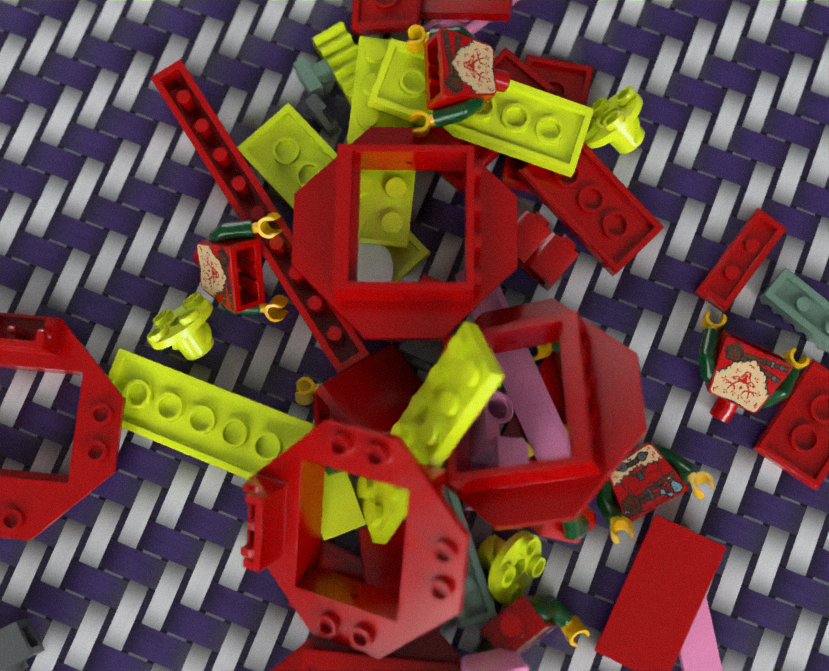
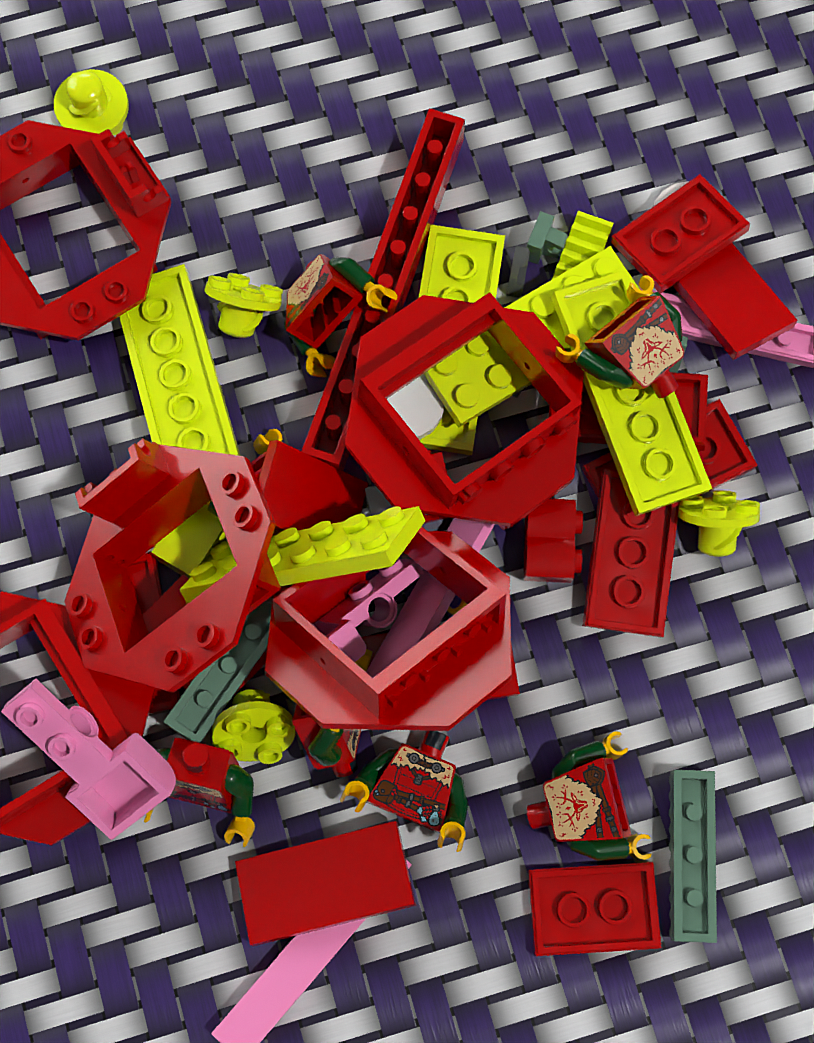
camera: 45 degrees right, 5 degrees down
red tile [694,208,787,313] -> none

